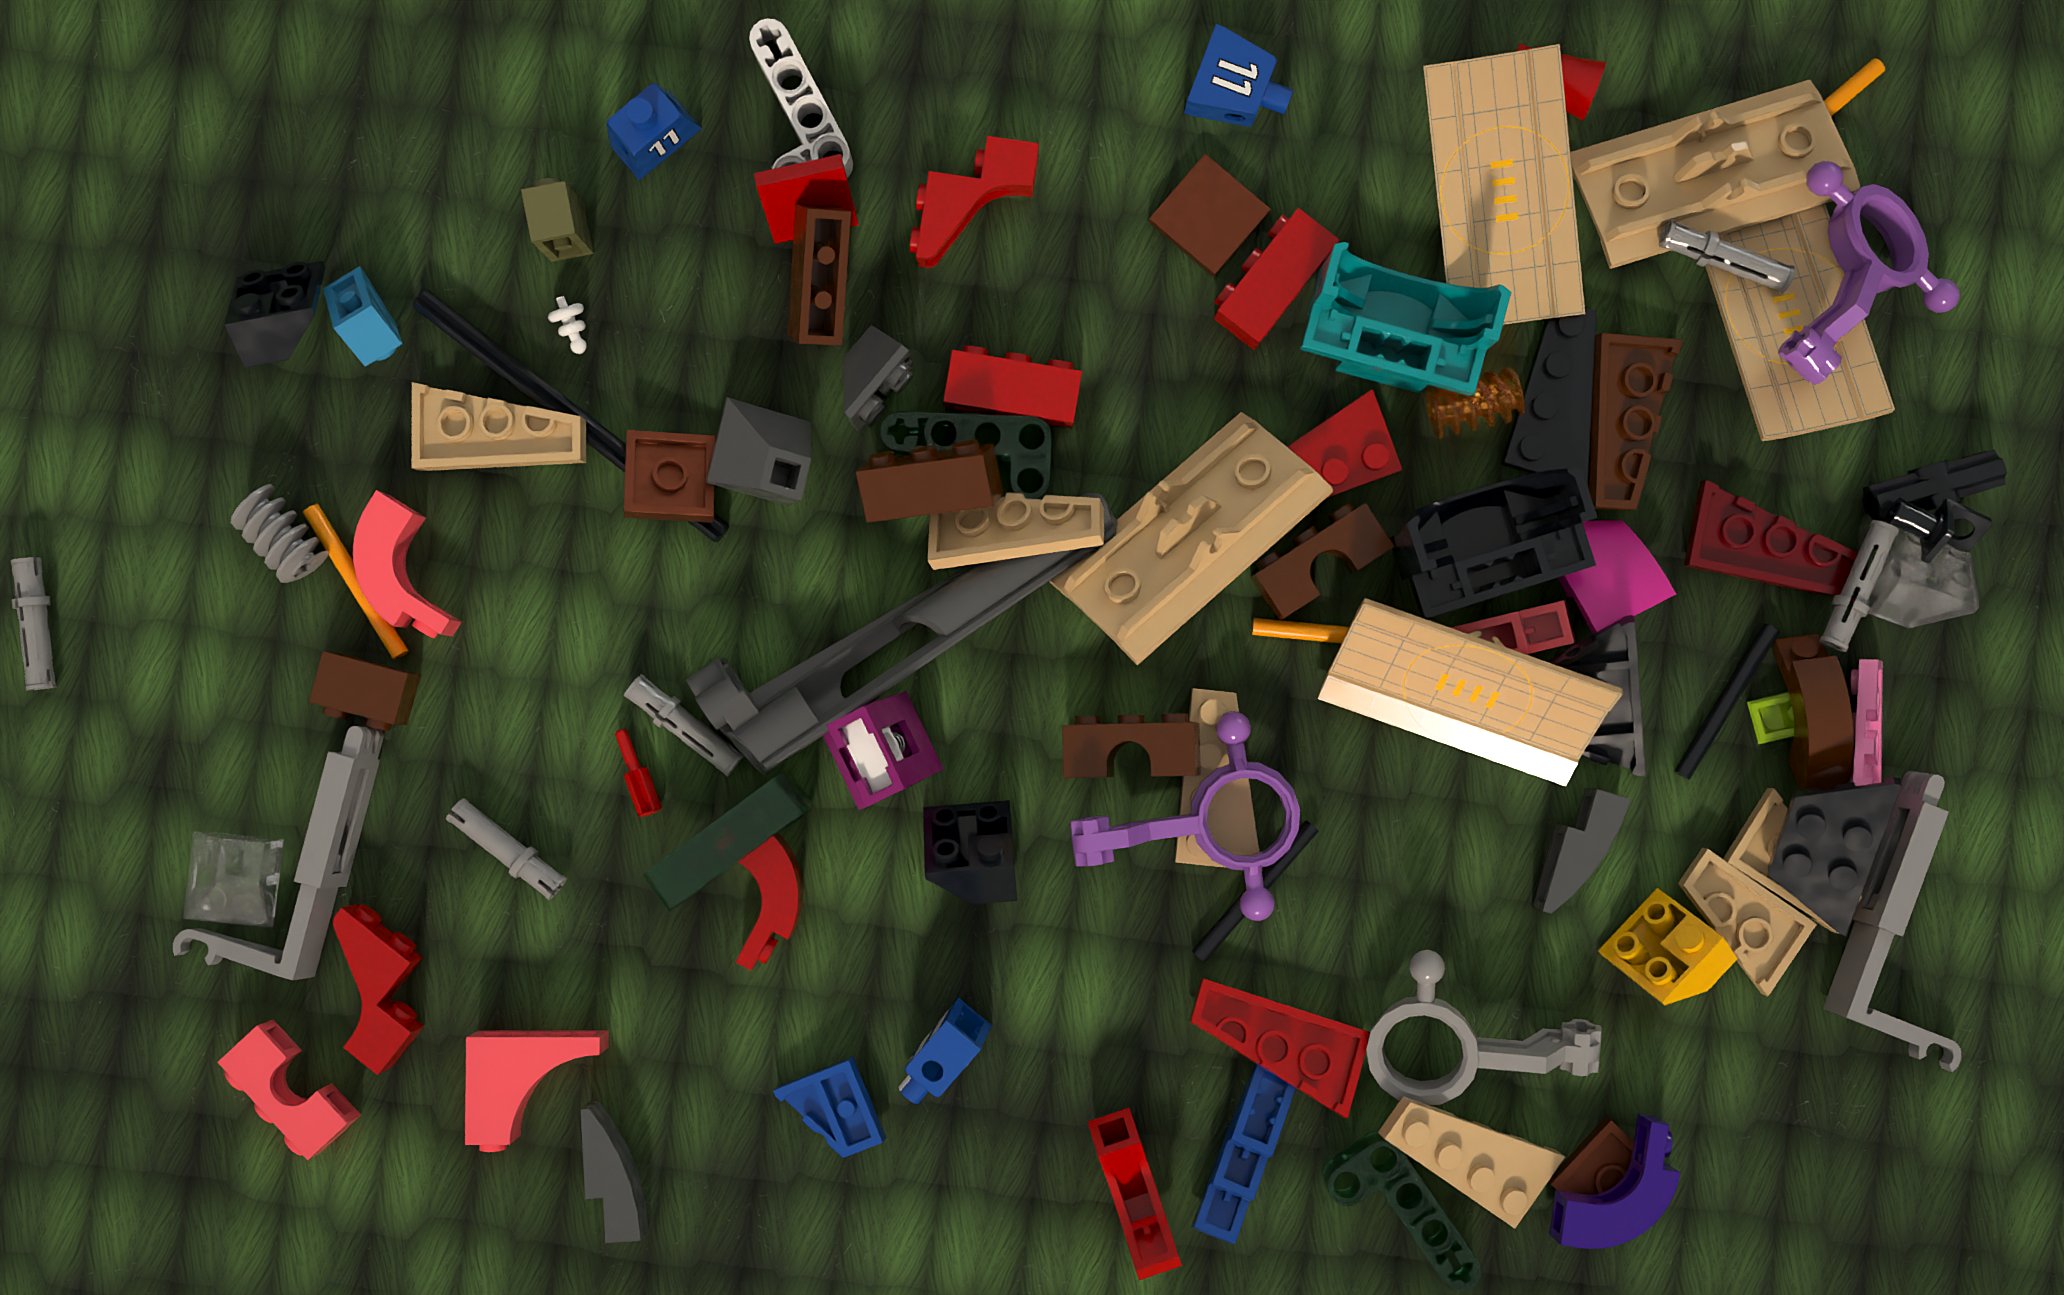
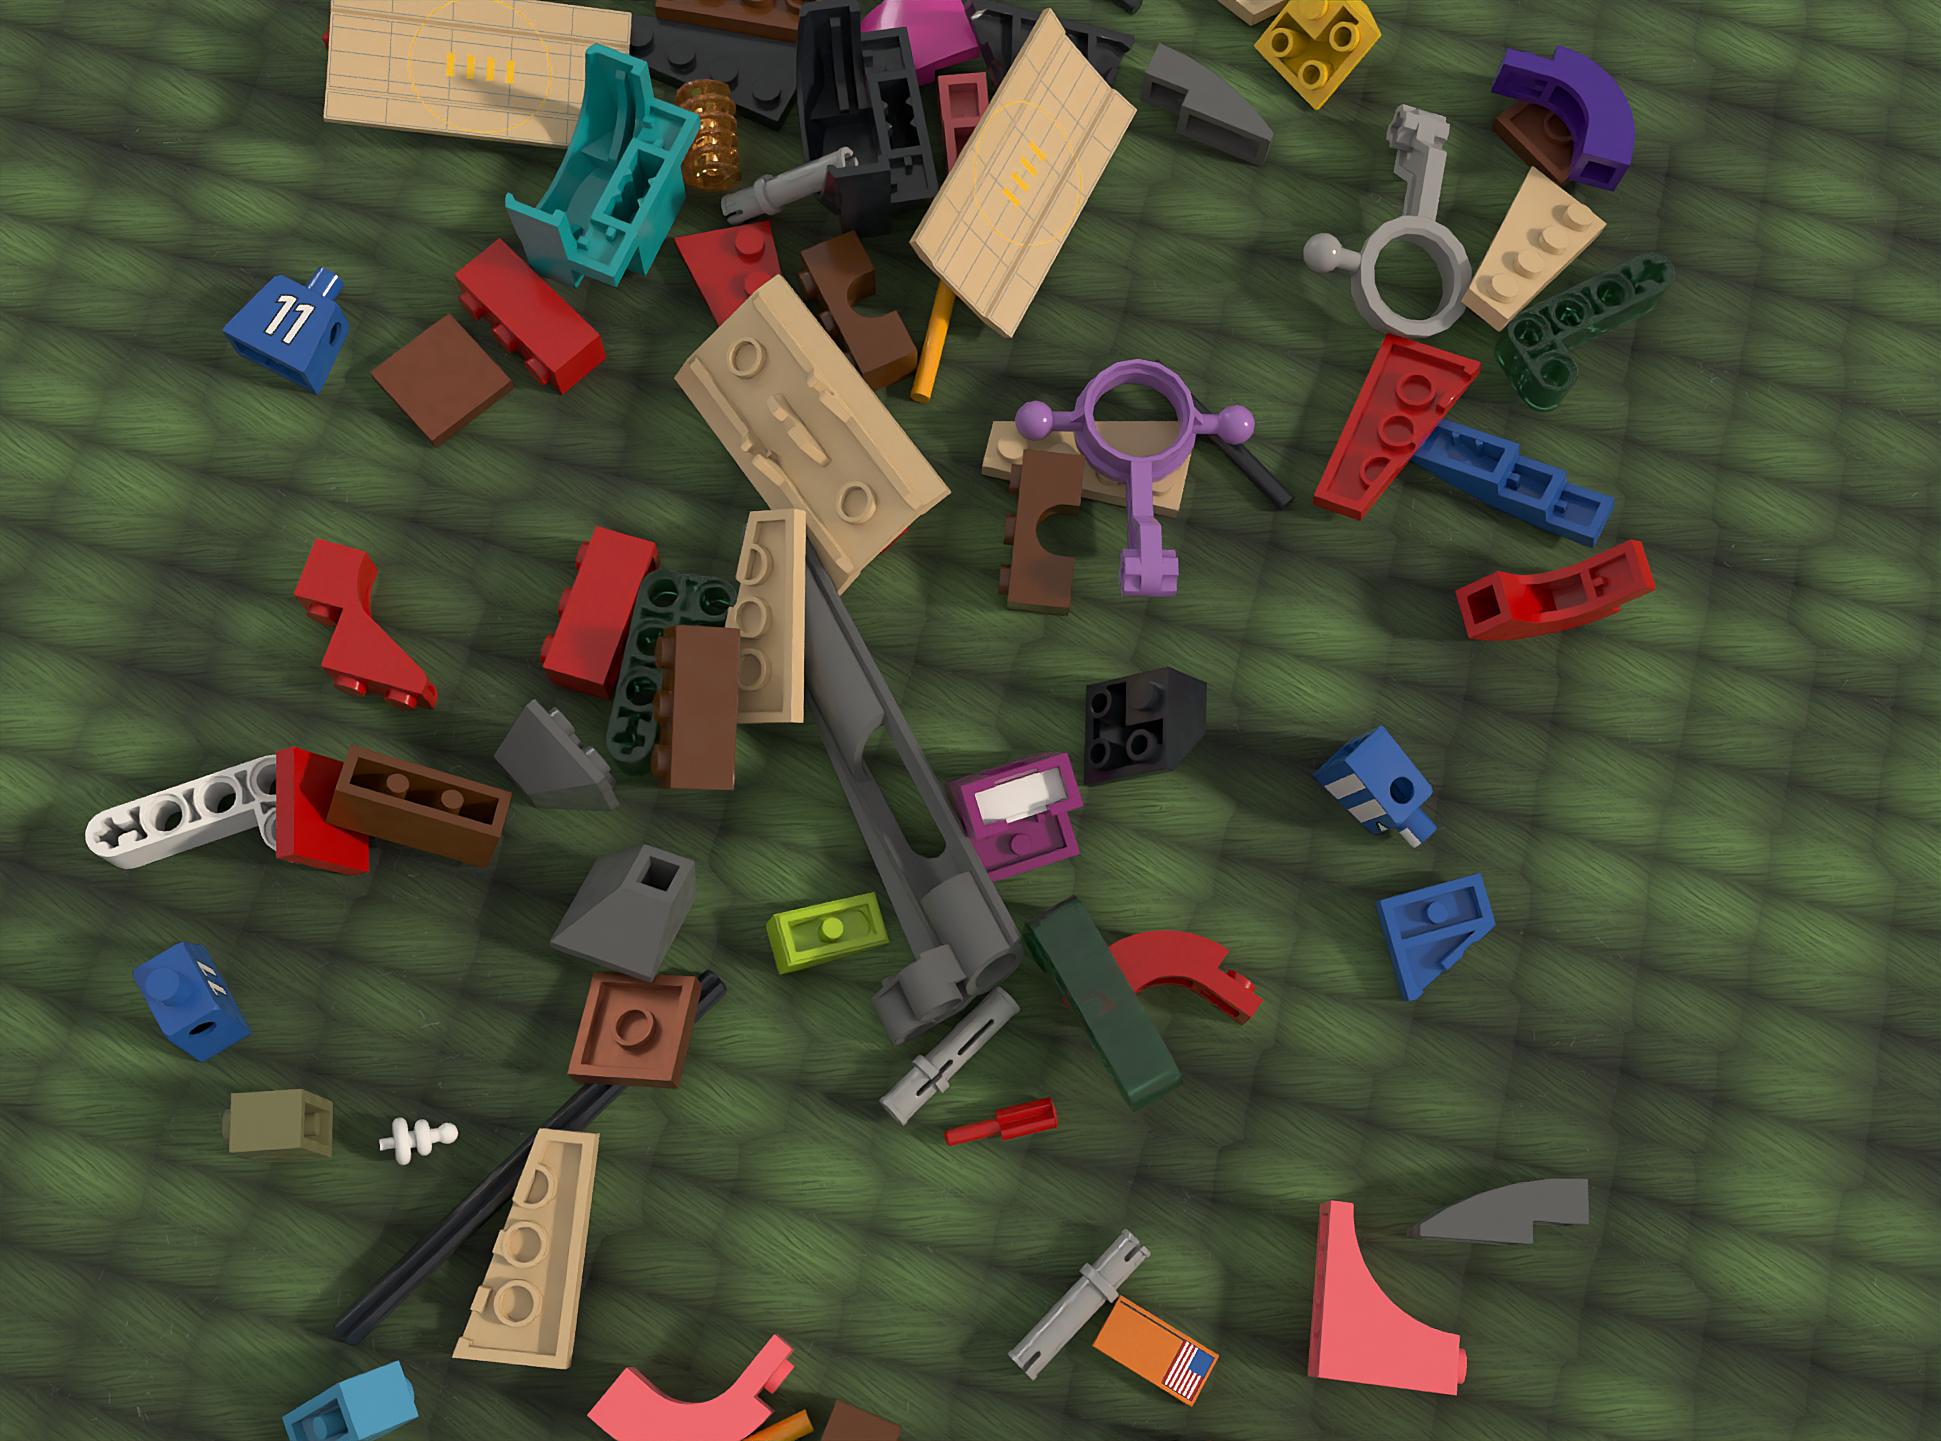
camera: 85 degrees left, 15 degrees down
none -> light grey pin [721,147,858,226]
none -> lime slope [766,892,889,975]
none -> orange tile [1091,1295,1219,1407]

